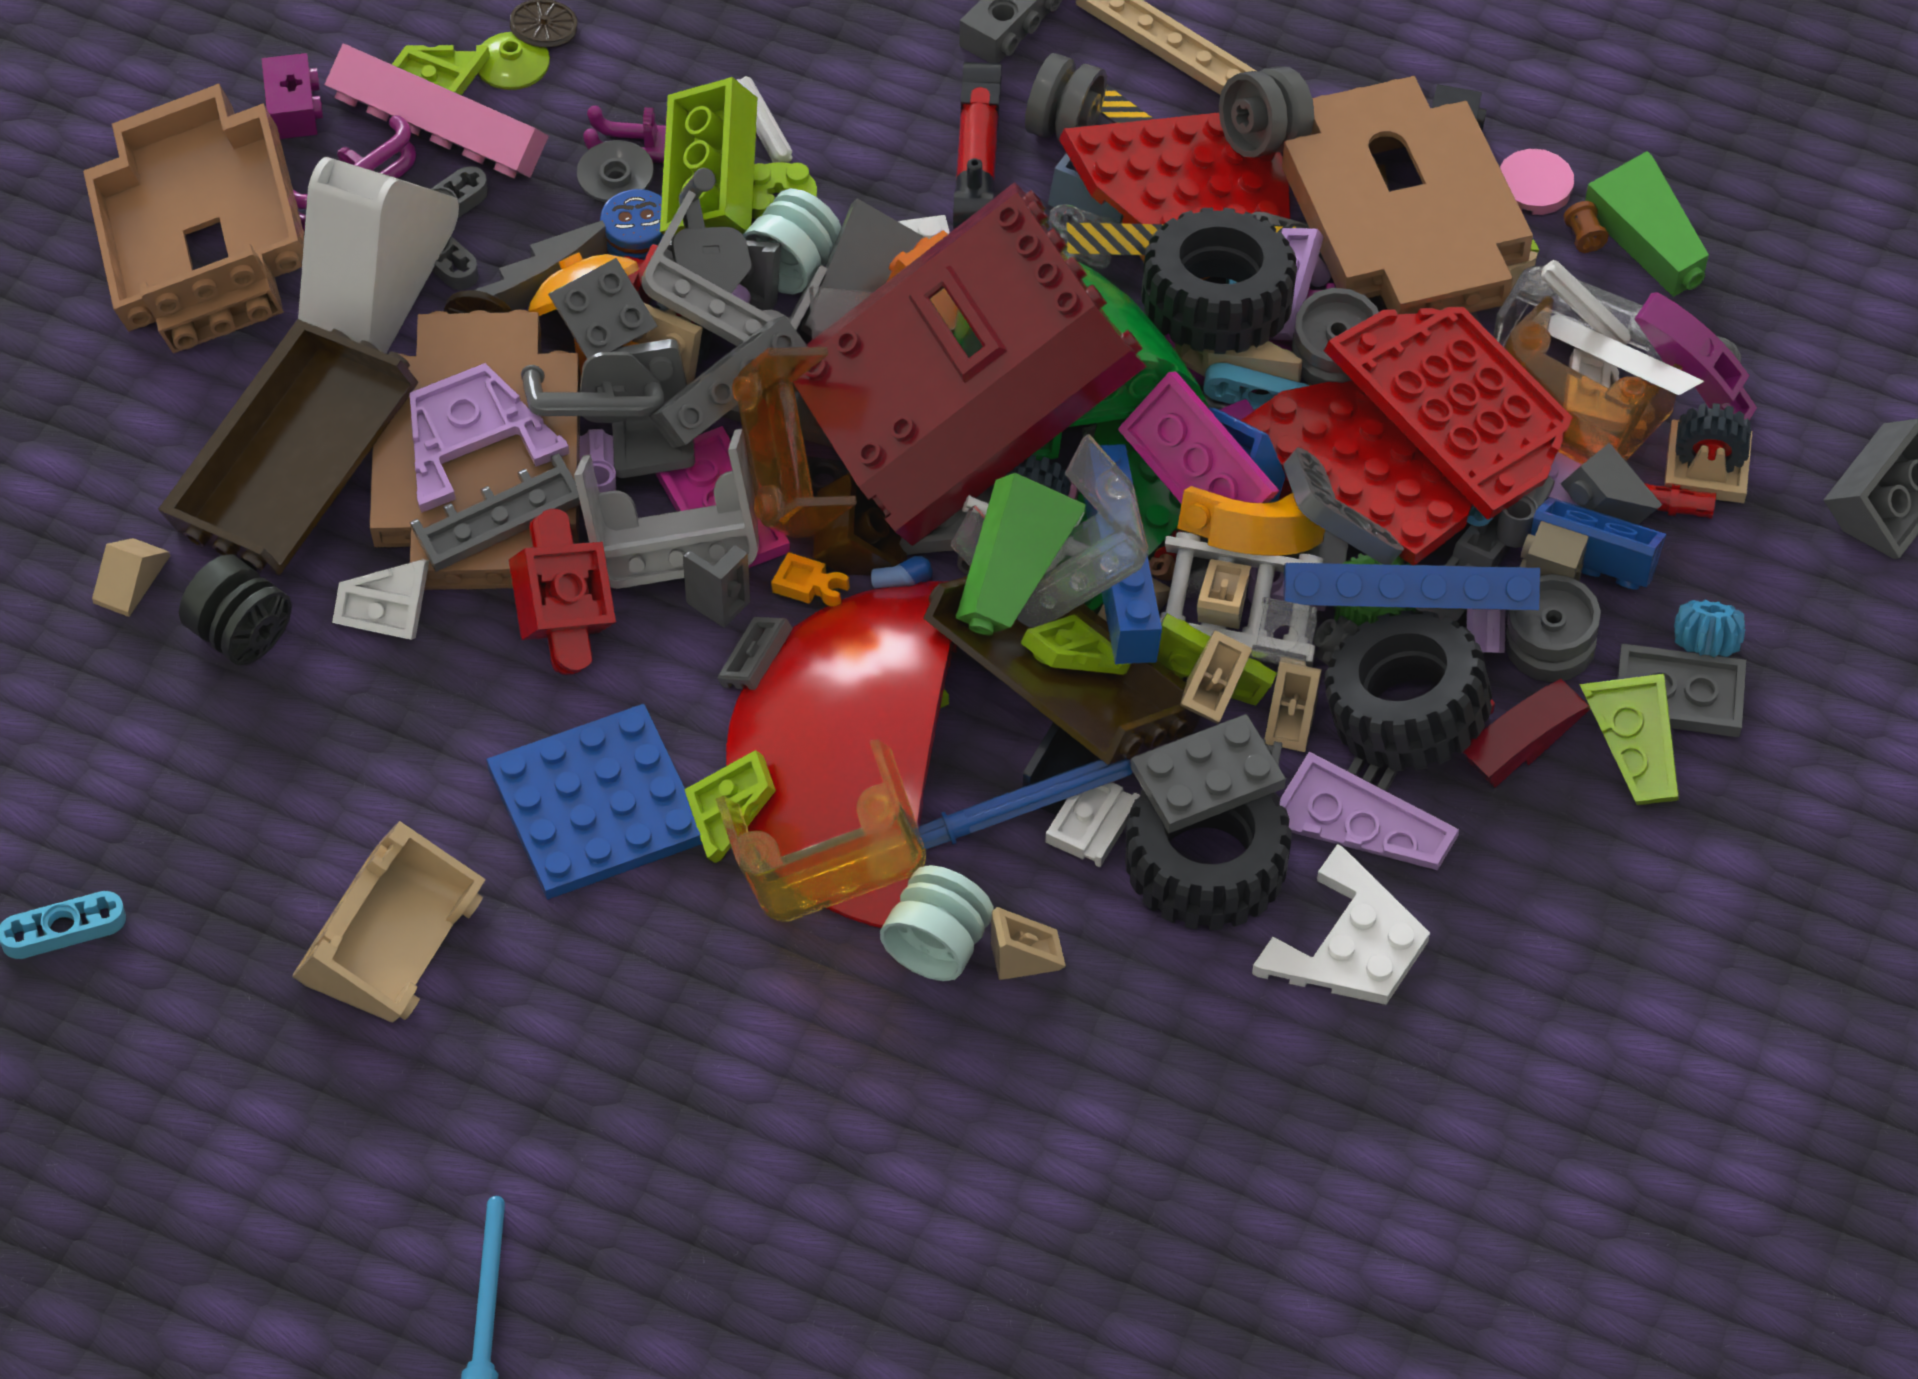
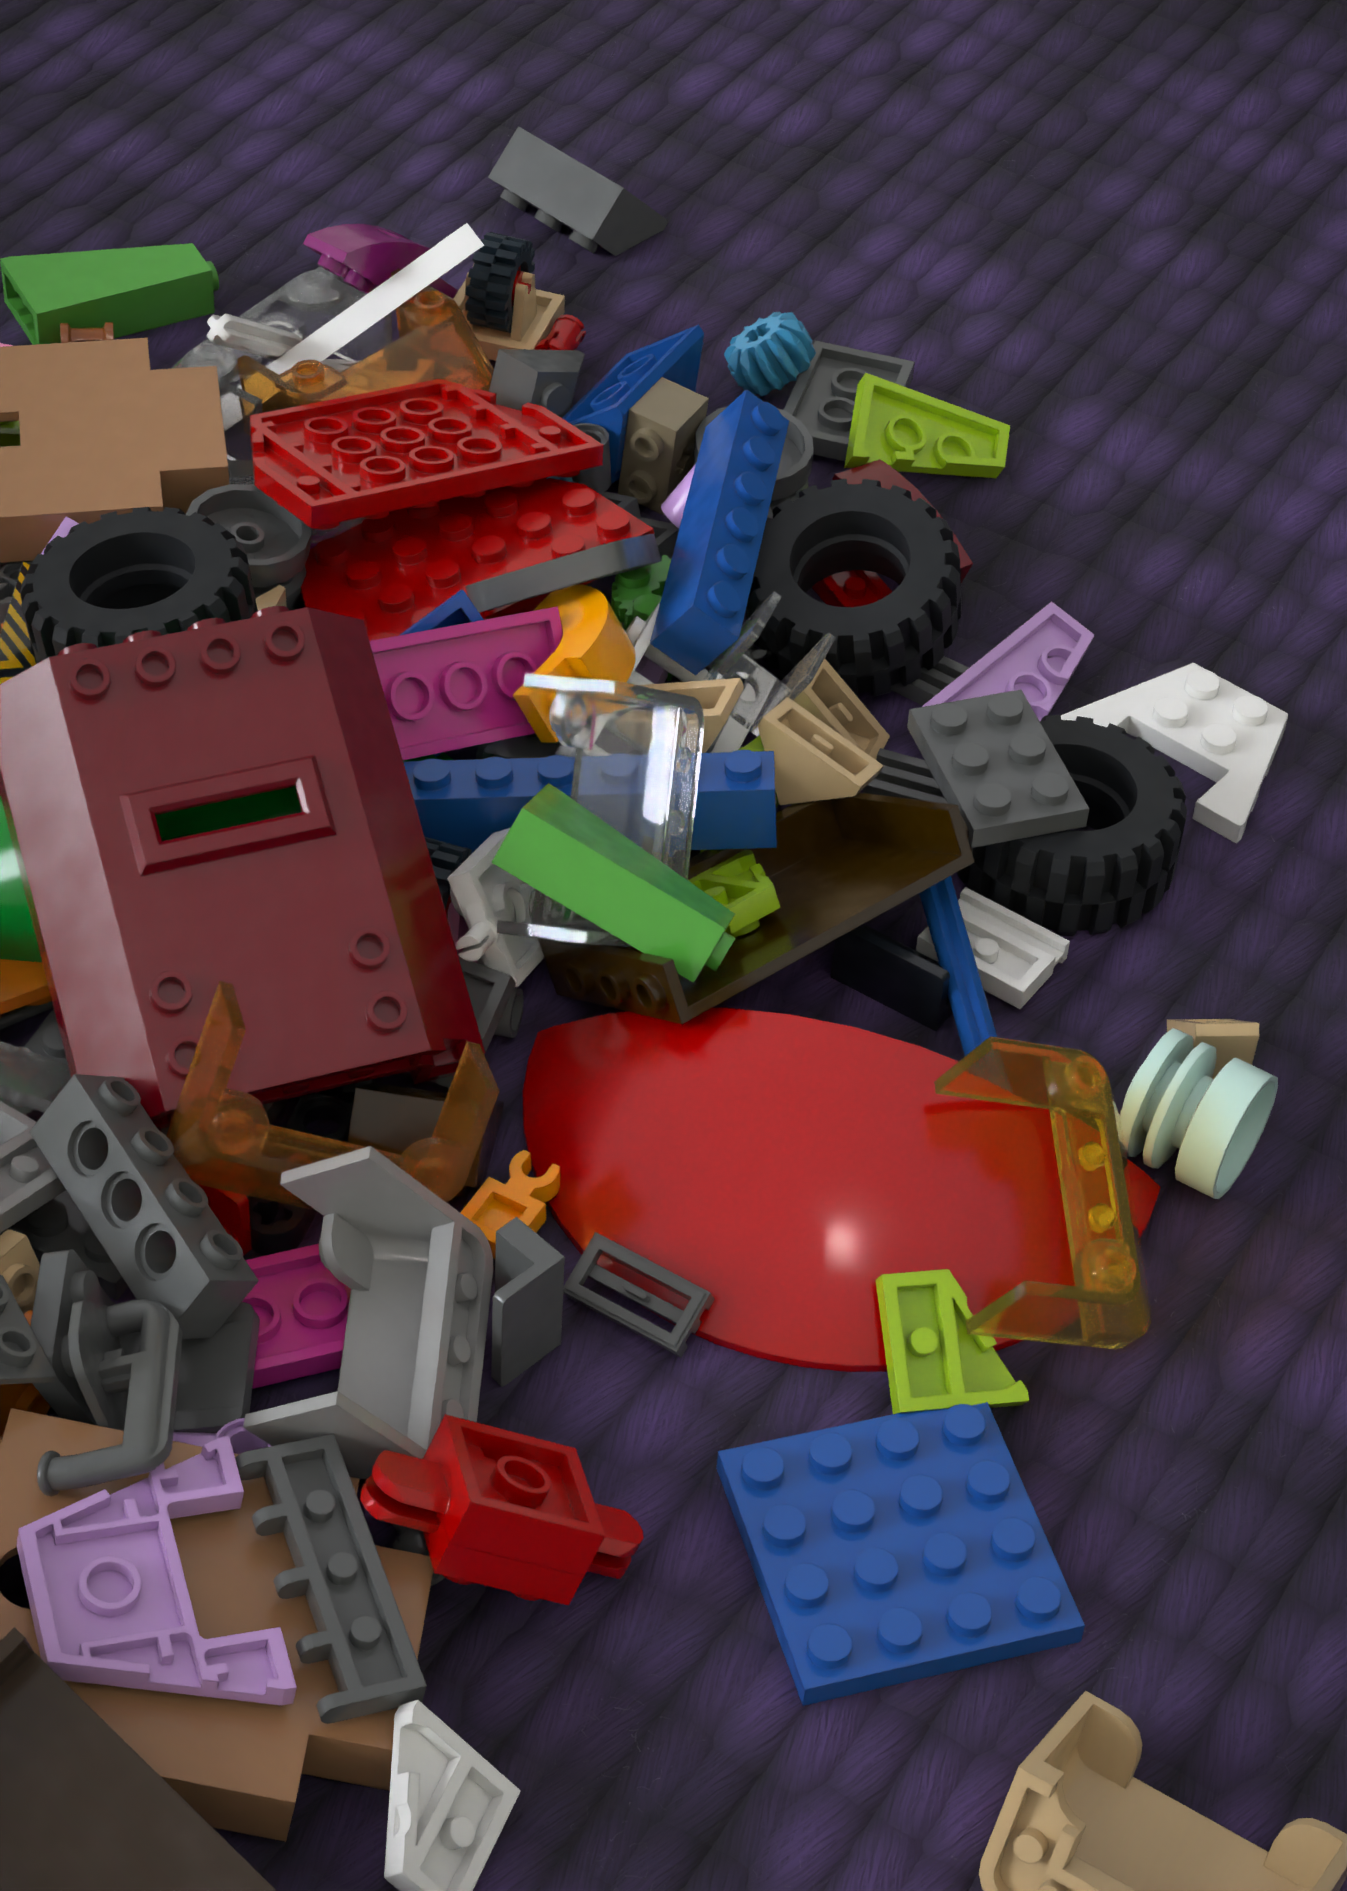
camera: 85 degrees left, 10 degrees down
arm [871,556,933,589] -> none

